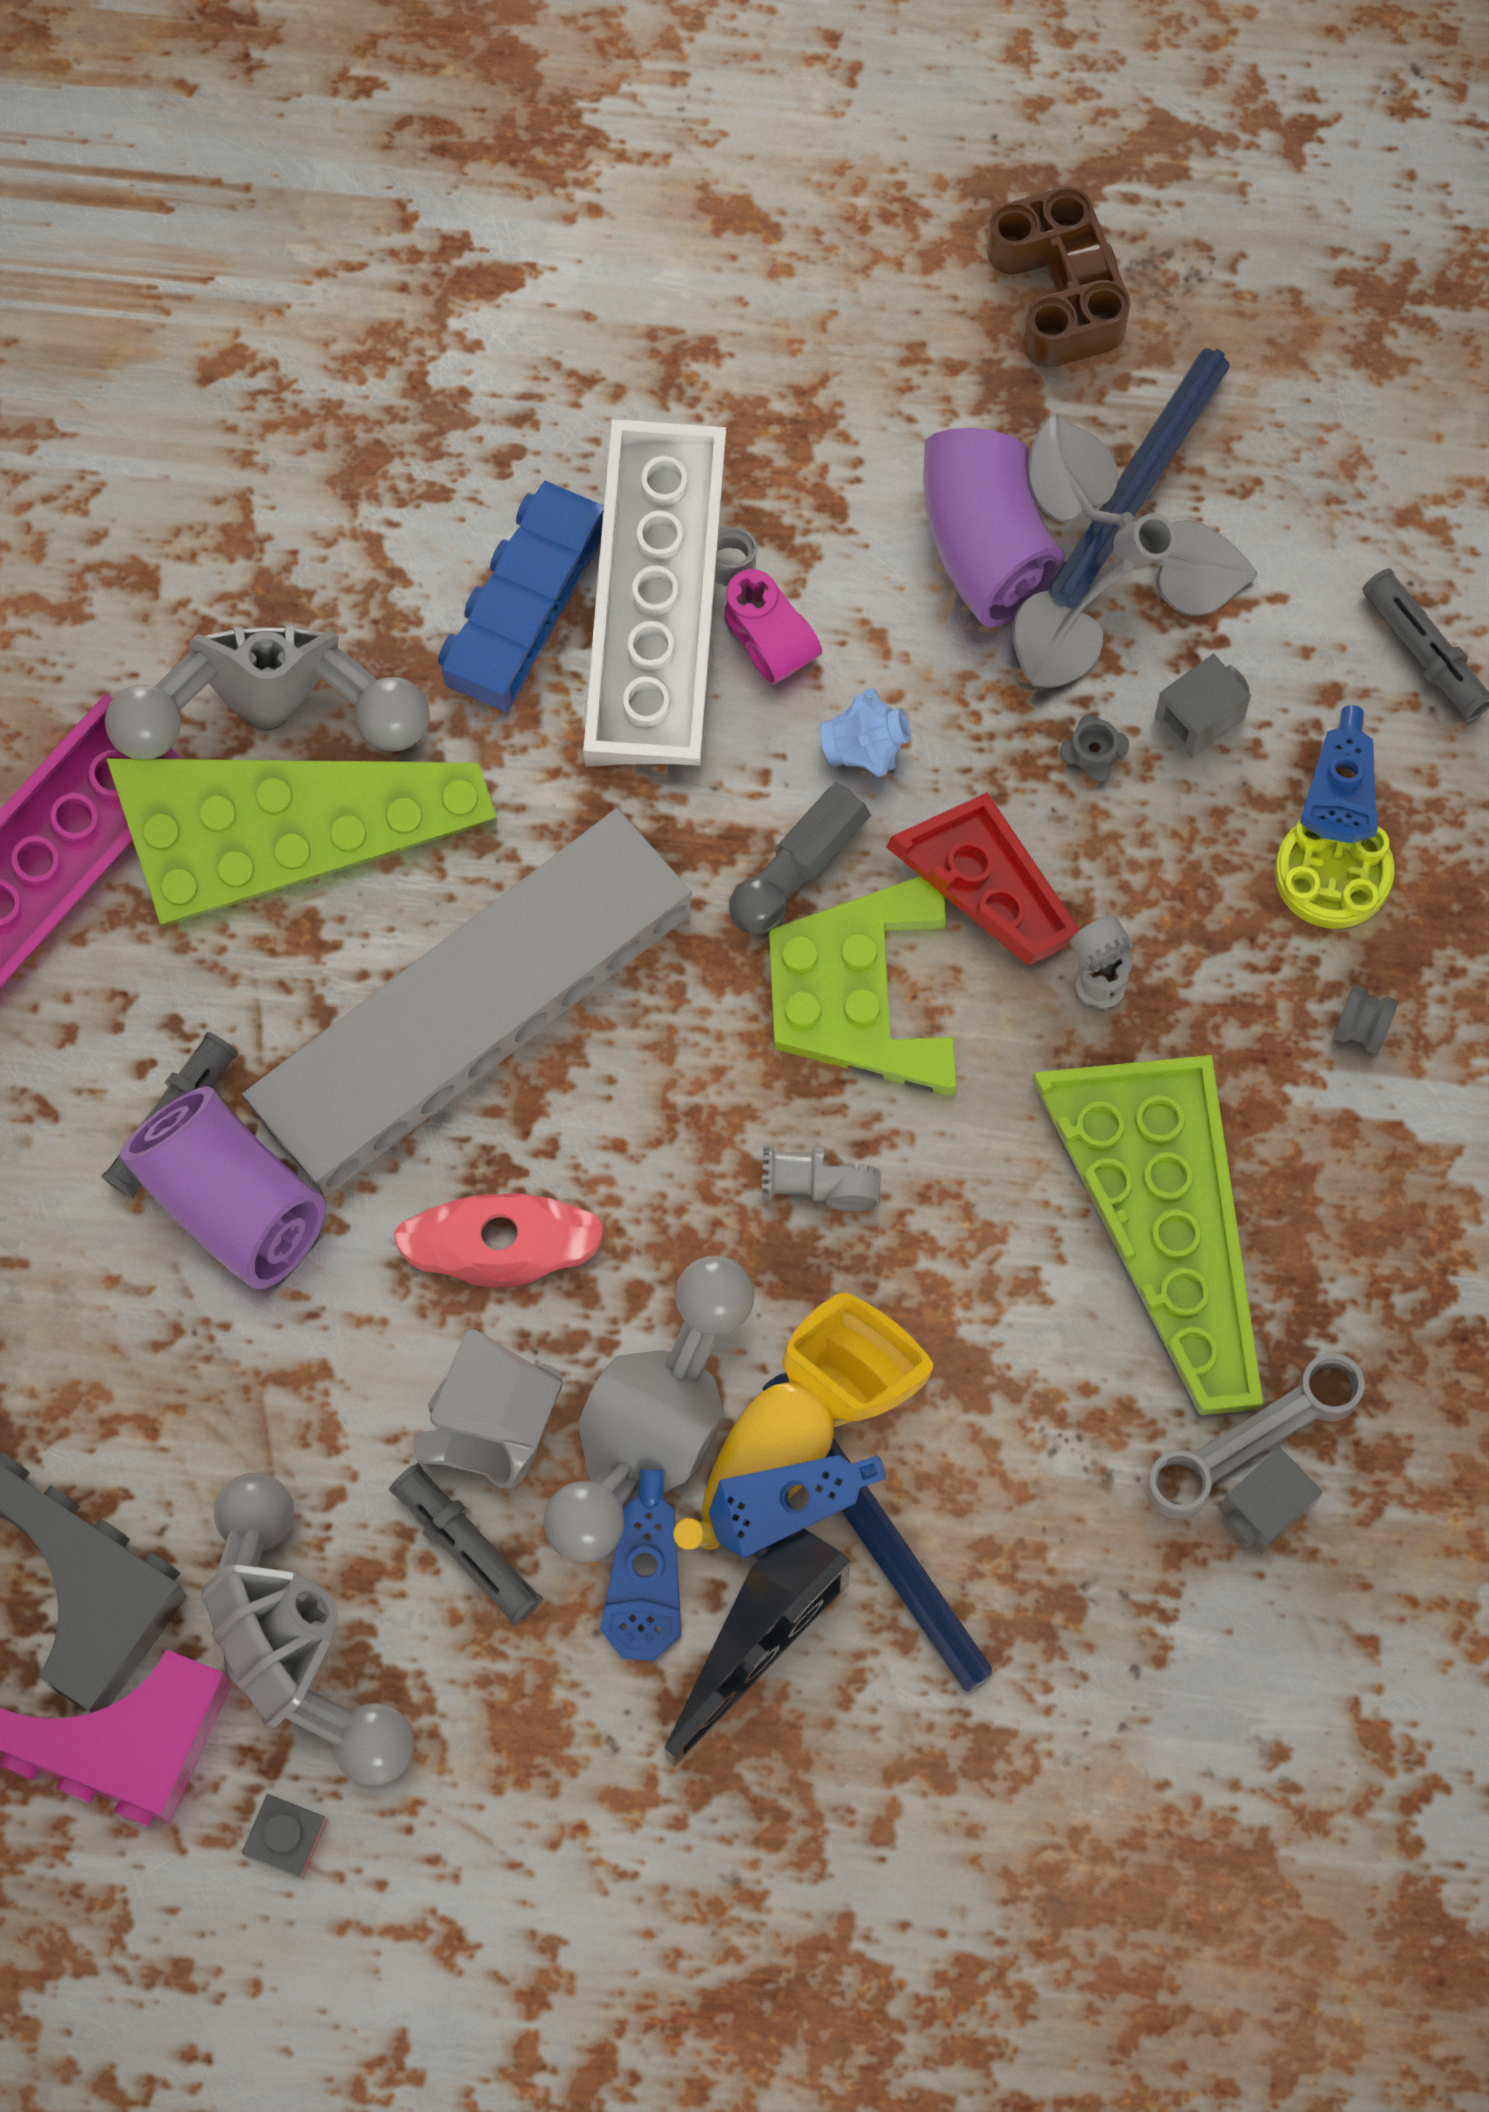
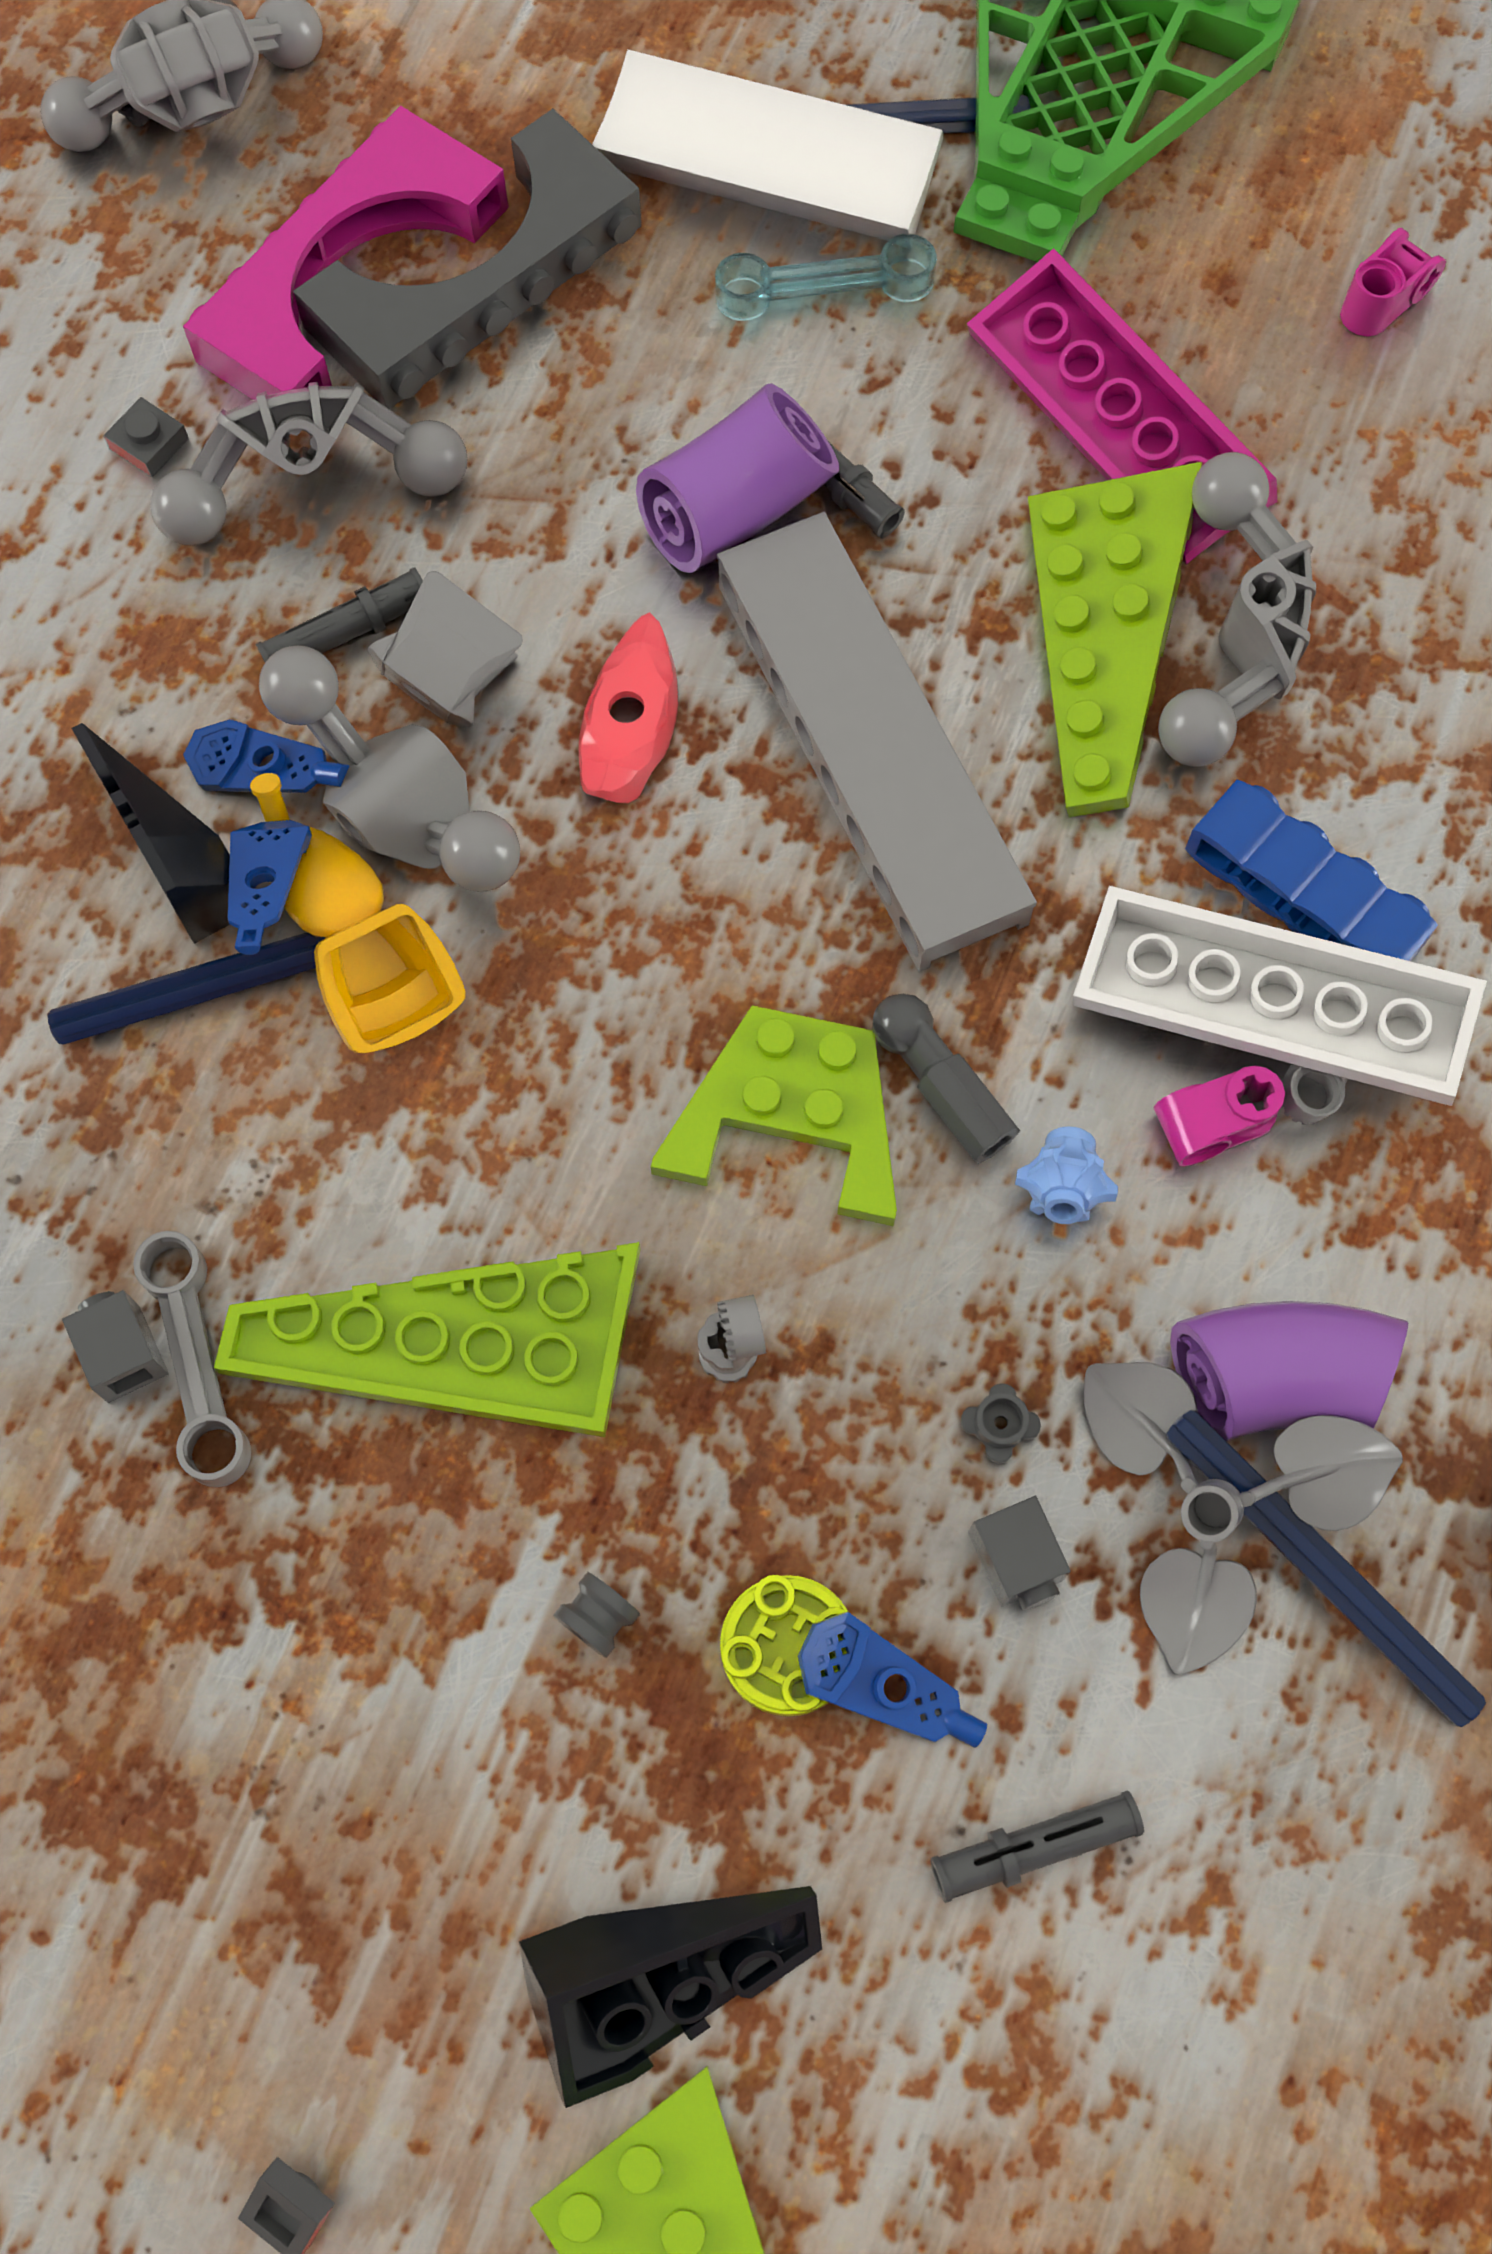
camera: 105 degrees right, 0 degrees up
light grey connector [762,1145,881,1211] -> none
red wing [886,792,1080,966] -> none

